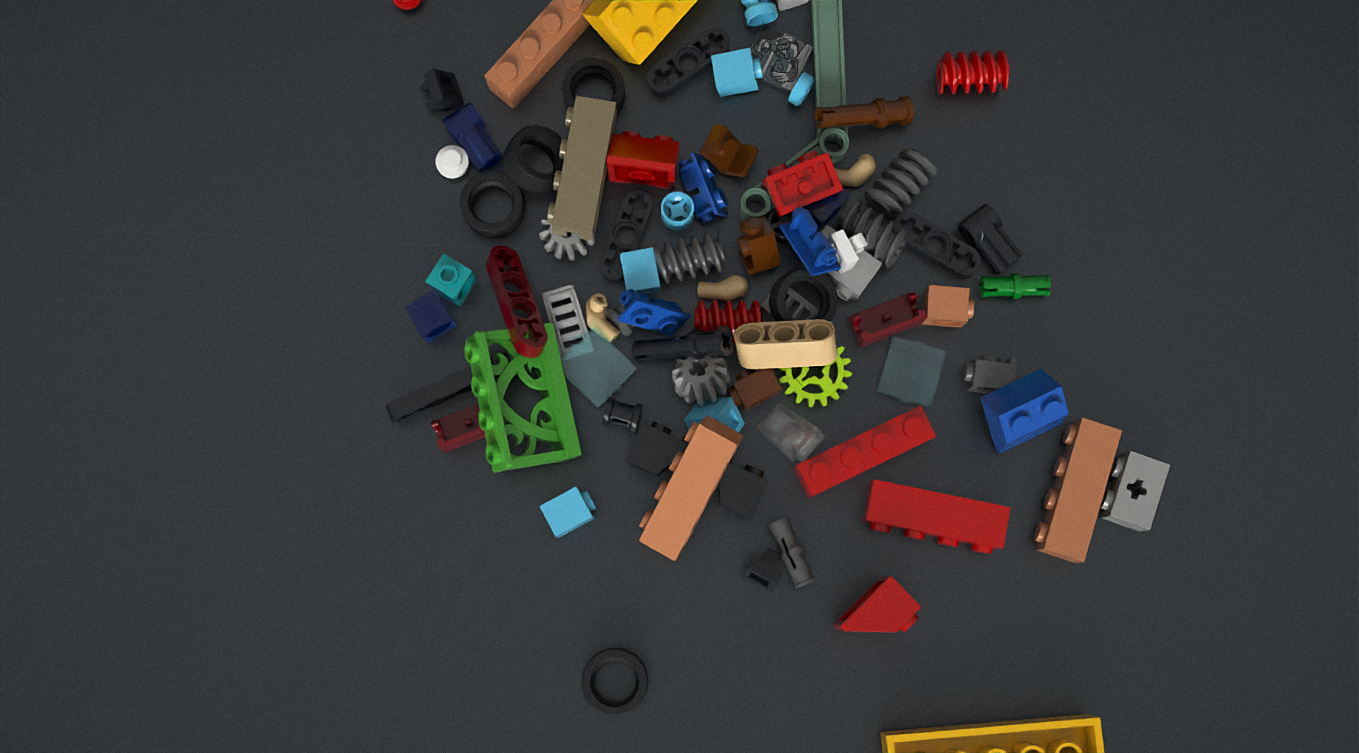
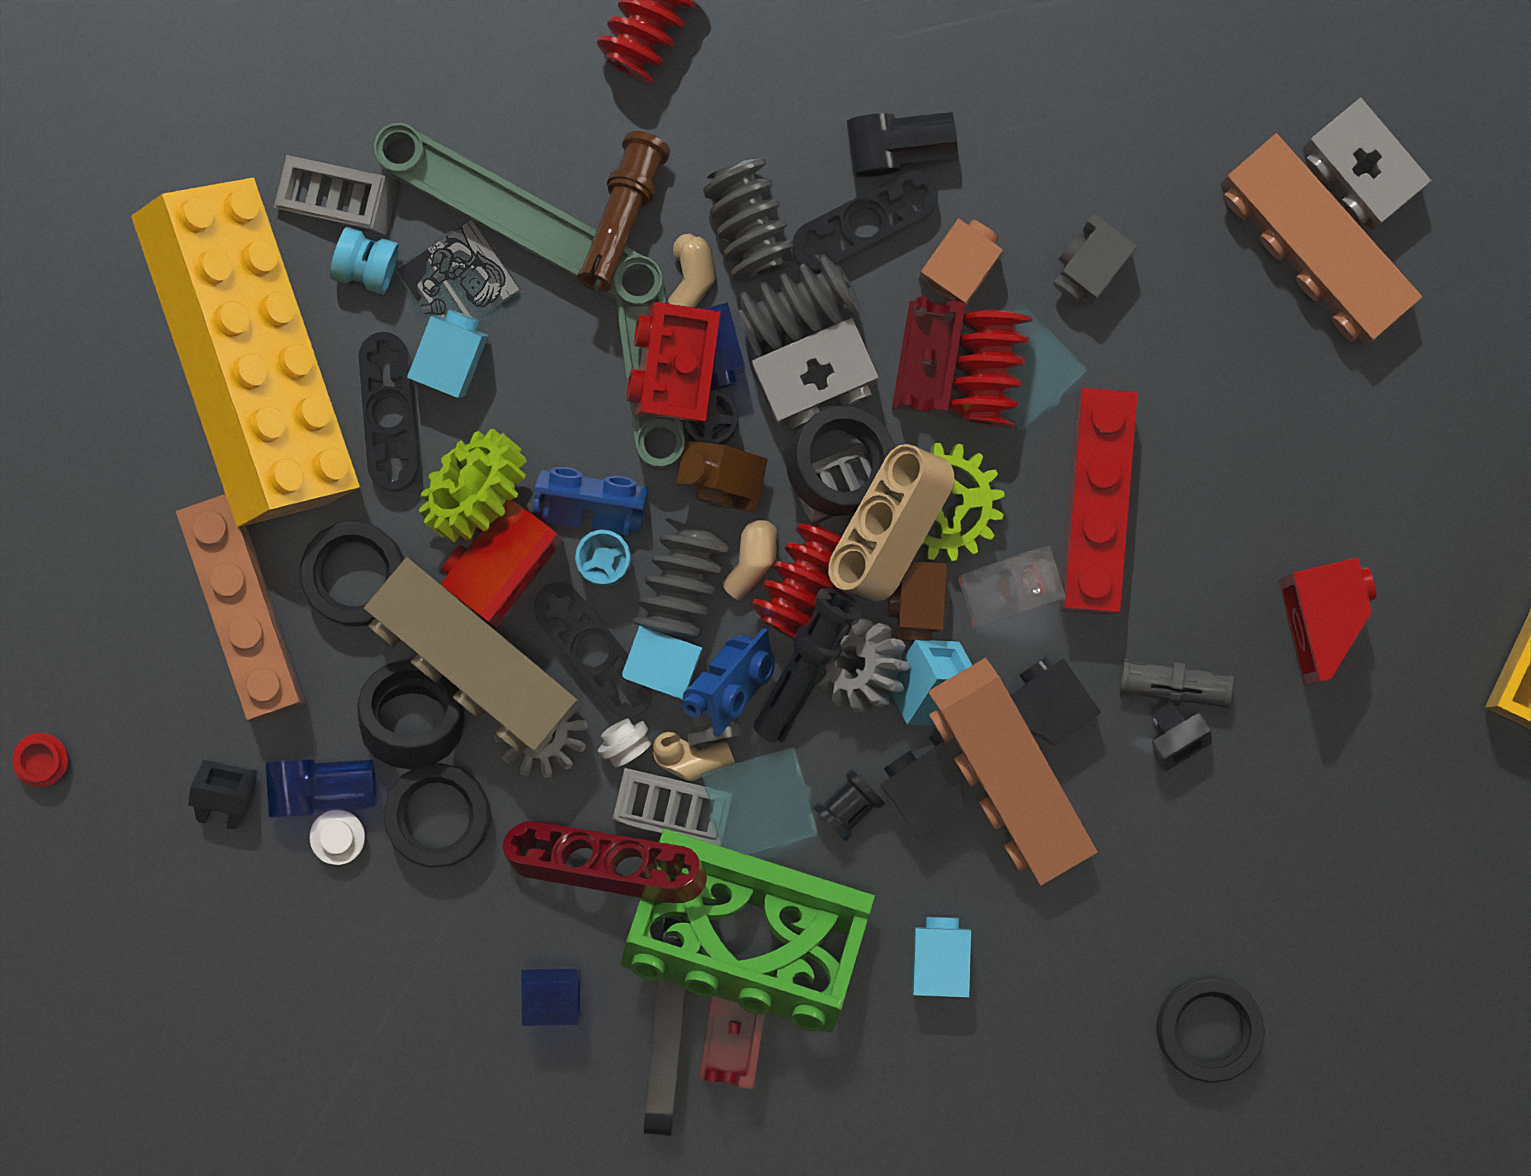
camera: 60 degrees left, 5 degrees up
teal brick [425,254,478,307] -> none
reddish brown bracket [700,124,759,177] -> none
blue hinge [779,207,841,276] -> none
medium azure tile [788,72,815,107] -> none
white tile [828,229,868,274] -> none
red brick [862,479,1011,554] -> none
green pin [980,273,1051,300] -> none
blue slope [980,368,1069,454] -> none
none -> lime gear [419,429,527,543]
none -> white plate [598,718,651,767]
none -> red piece [949,310,1033,428]

